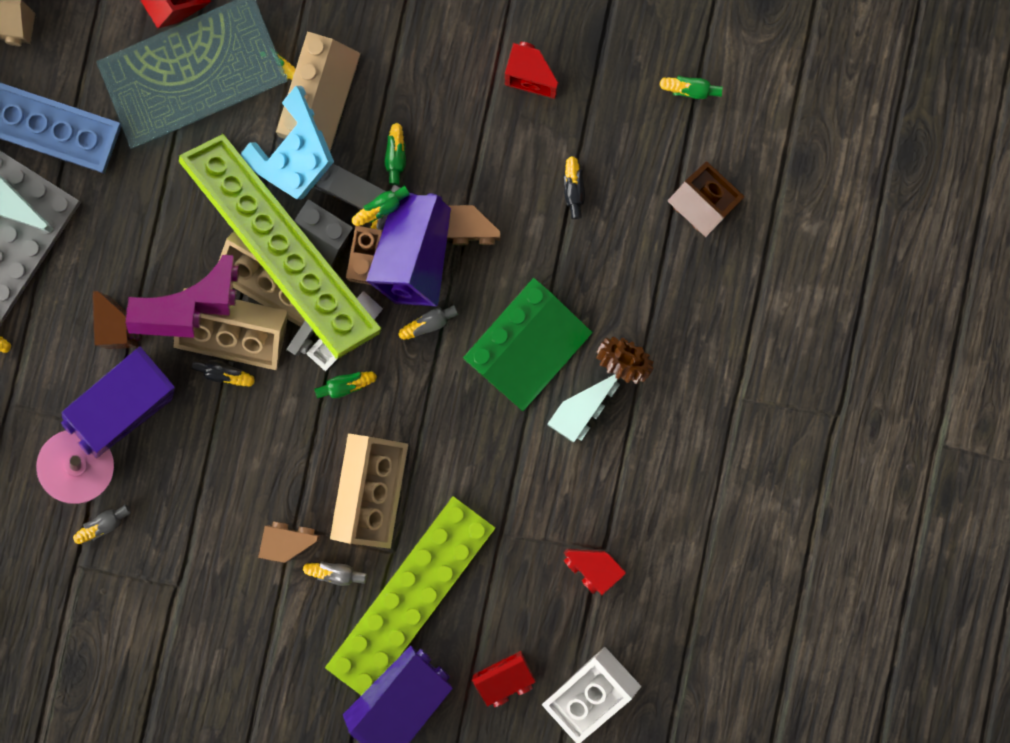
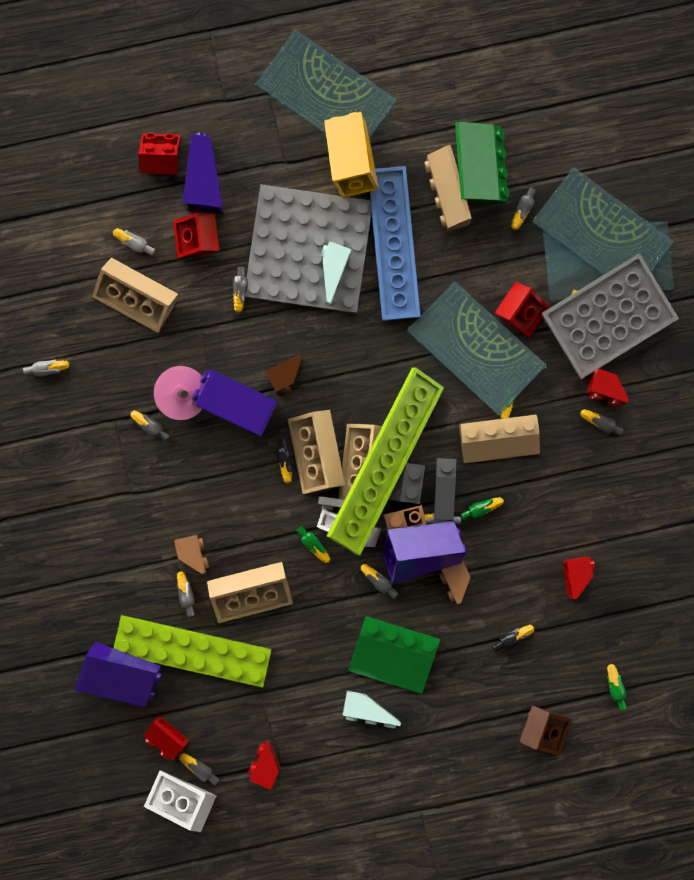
camera: 60 degrees right, 0 degrees up
magenta arch [126,255,239,338] -> none
medium azure wing [240,86,334,199] -> none
green piece [352,186,410,226] -> none
reddish brown gear [596,336,654,384] -> none
none -> dark grey piece [179,753,219,785]

